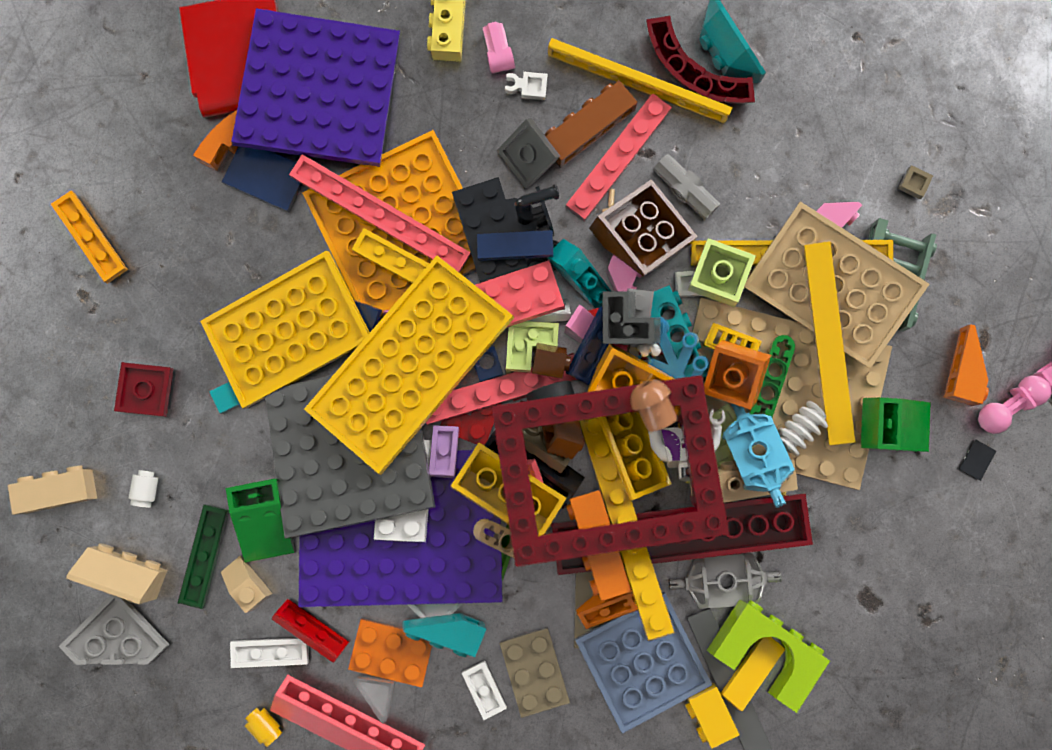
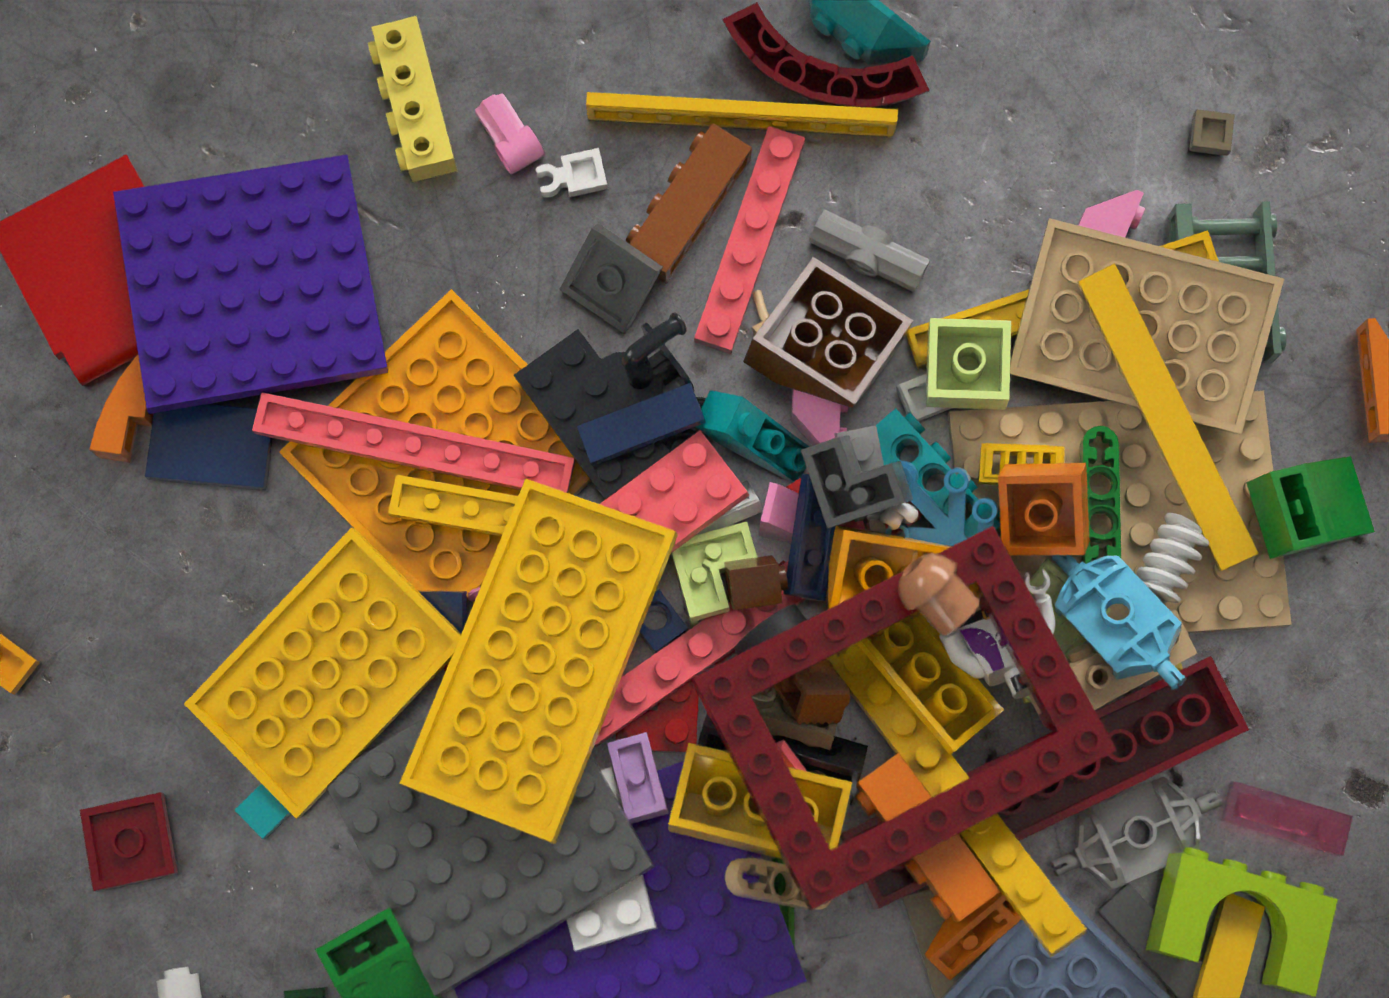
camera: 20 degrees left, 5 degrees down
none -> clear pink plate [1221,781,1353,856]

